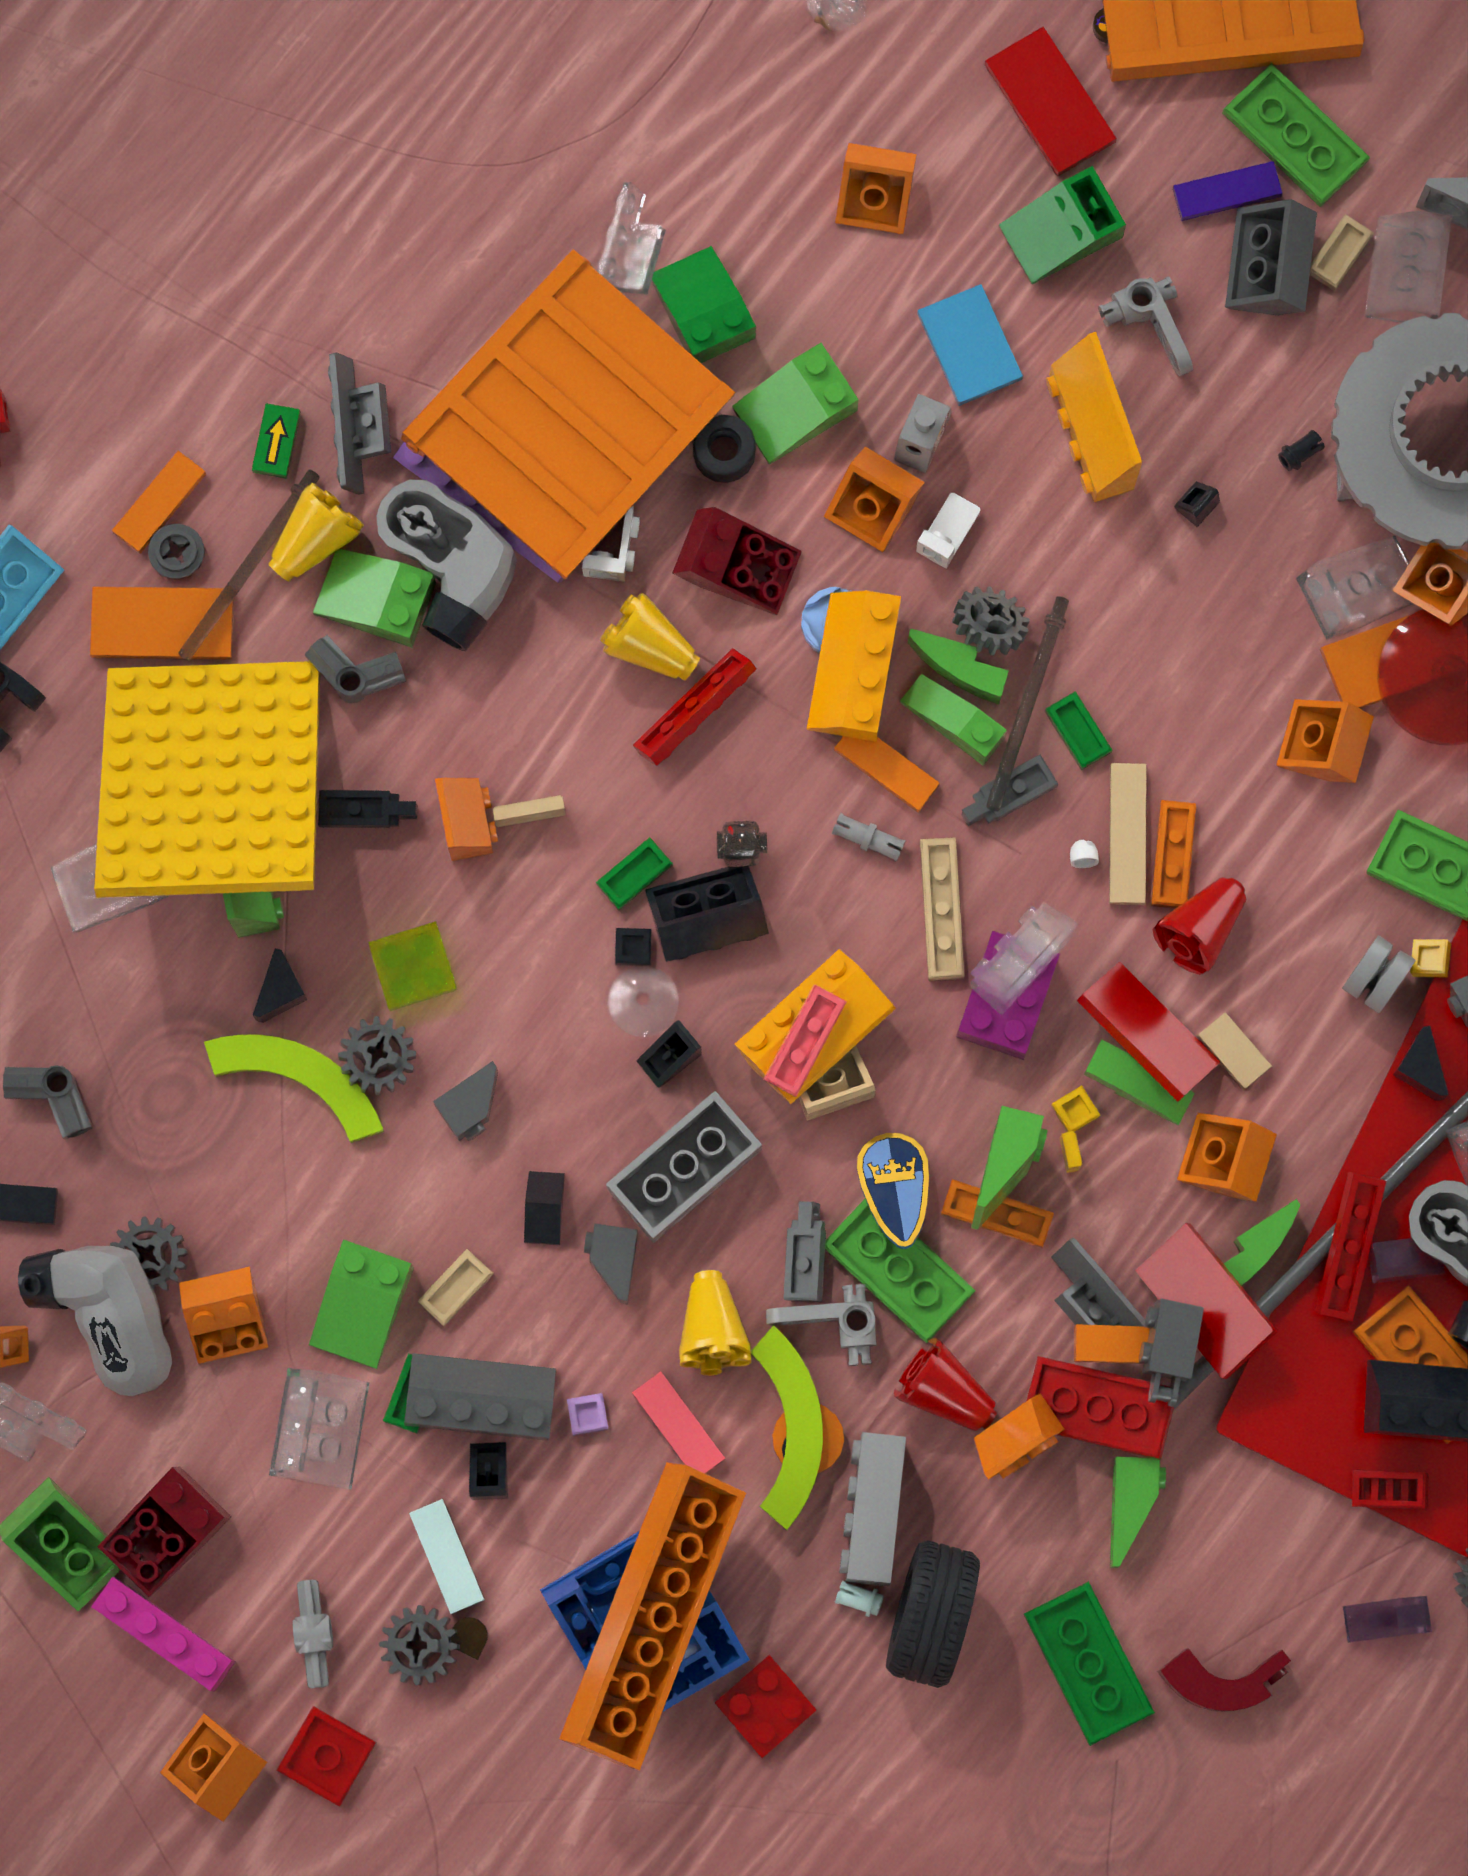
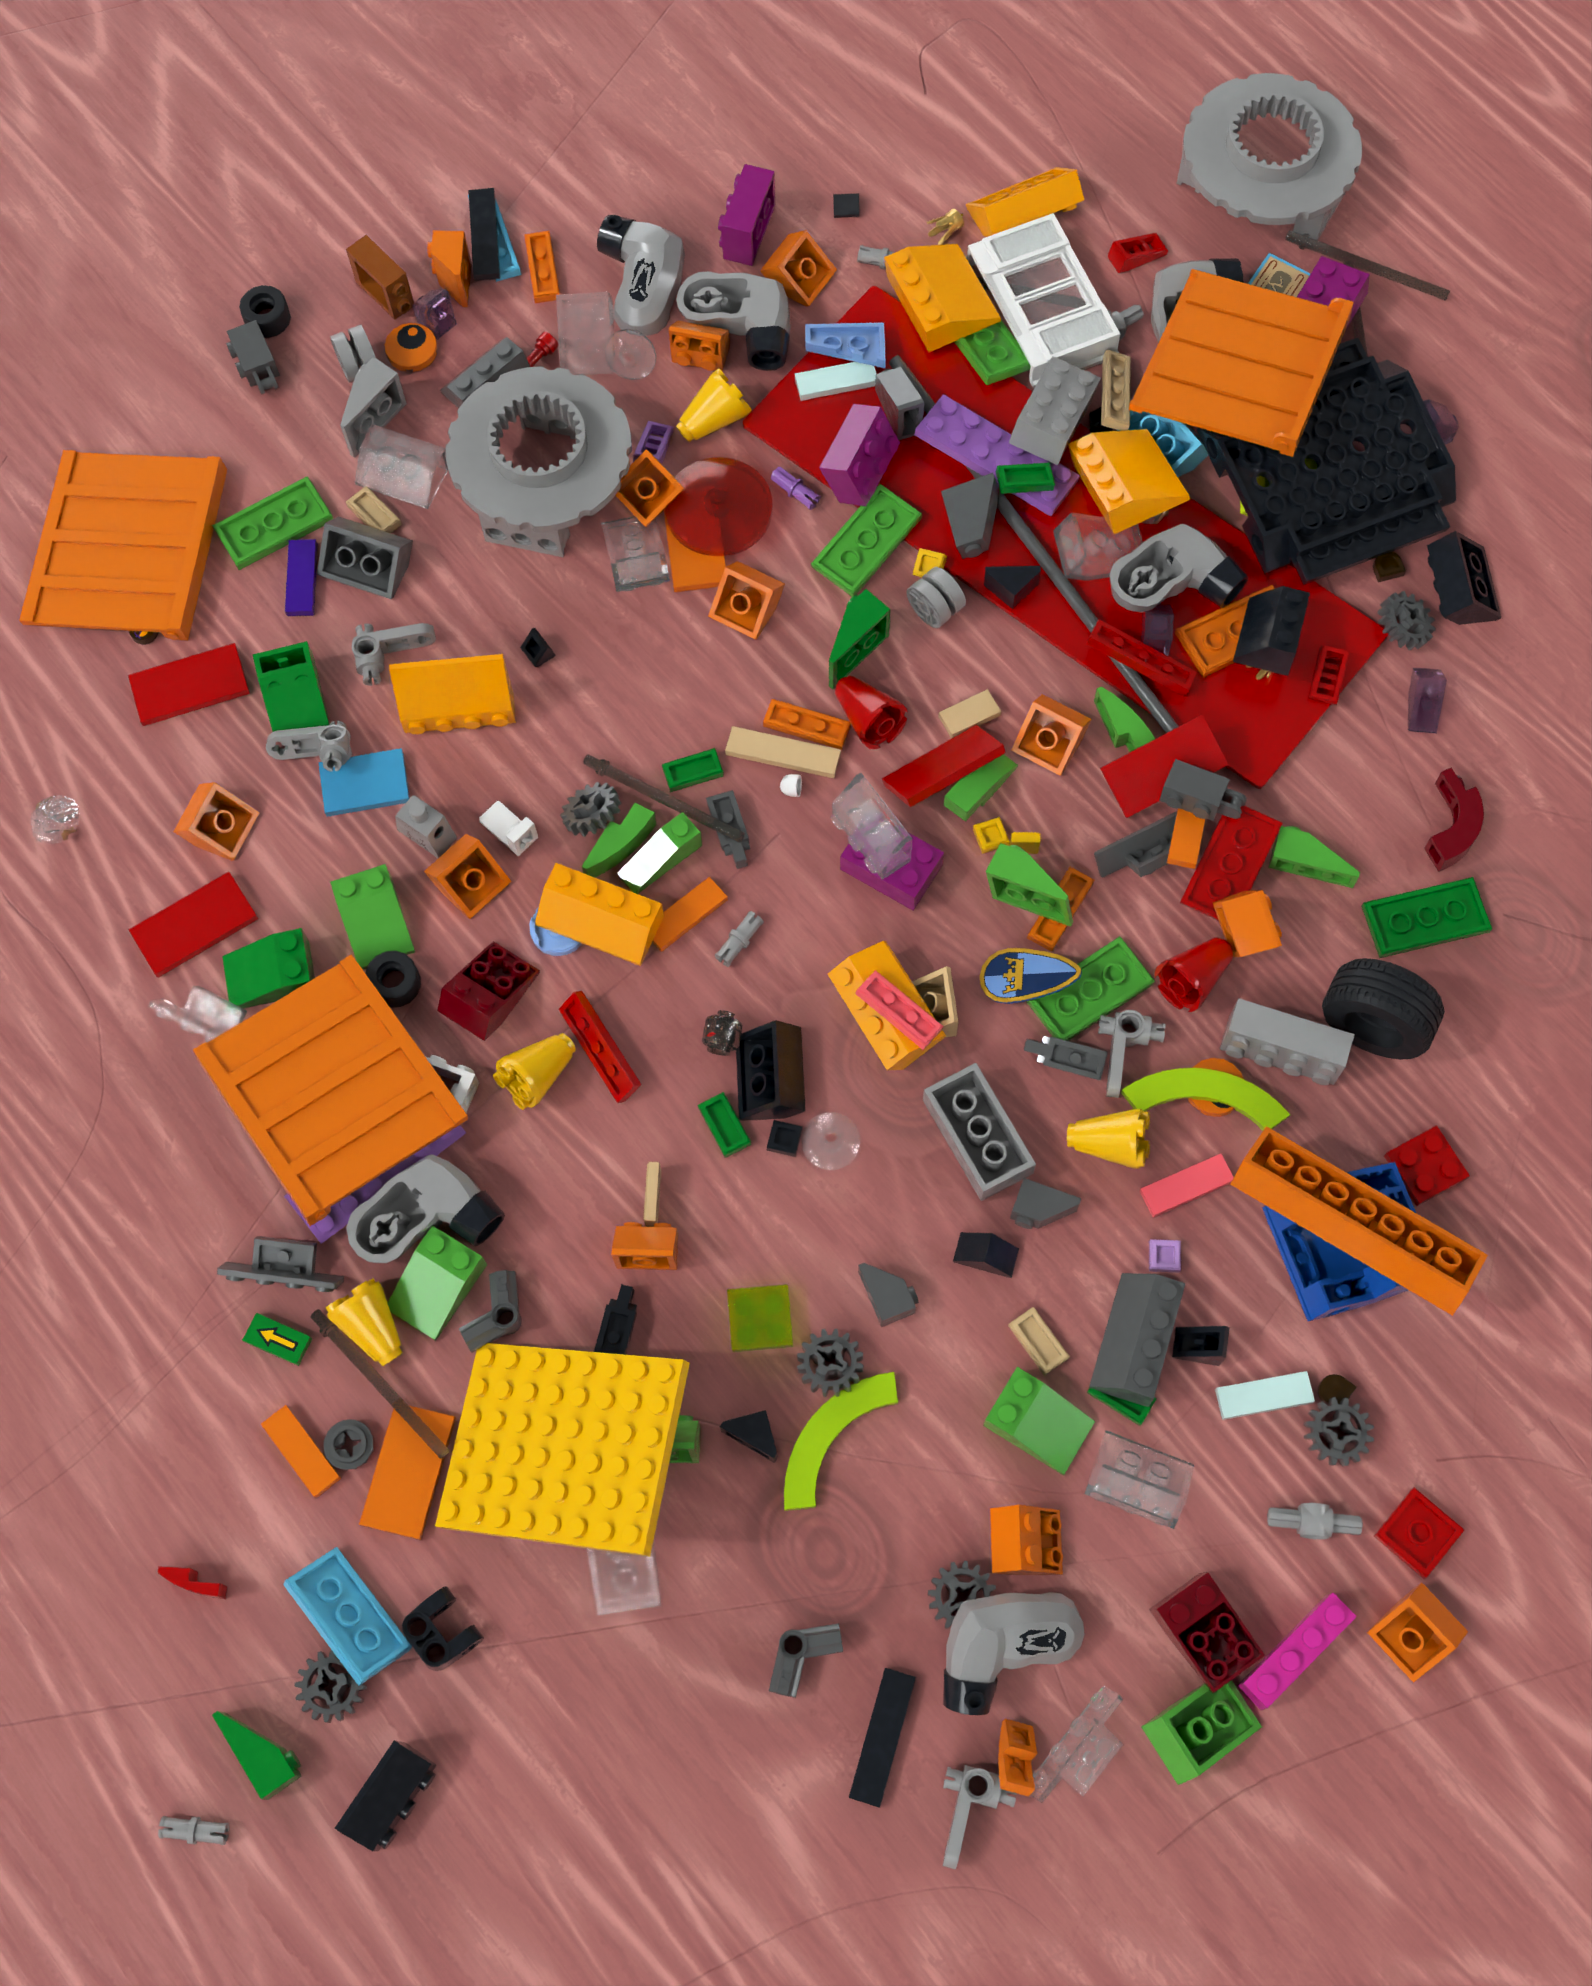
camera: 75 degrees left, 10 degrees down
black slope [636,1020,702,1088] -> none
light aqua pin [835,1581,884,1617] -> none
tan tile [920,838,964,981] -> none
black pin [1278,430,1325,471] -> none
none -> red tile [128,872,259,978]
none -> light grey piece [266,721,352,772]
none -> green slope [829,589,890,689]

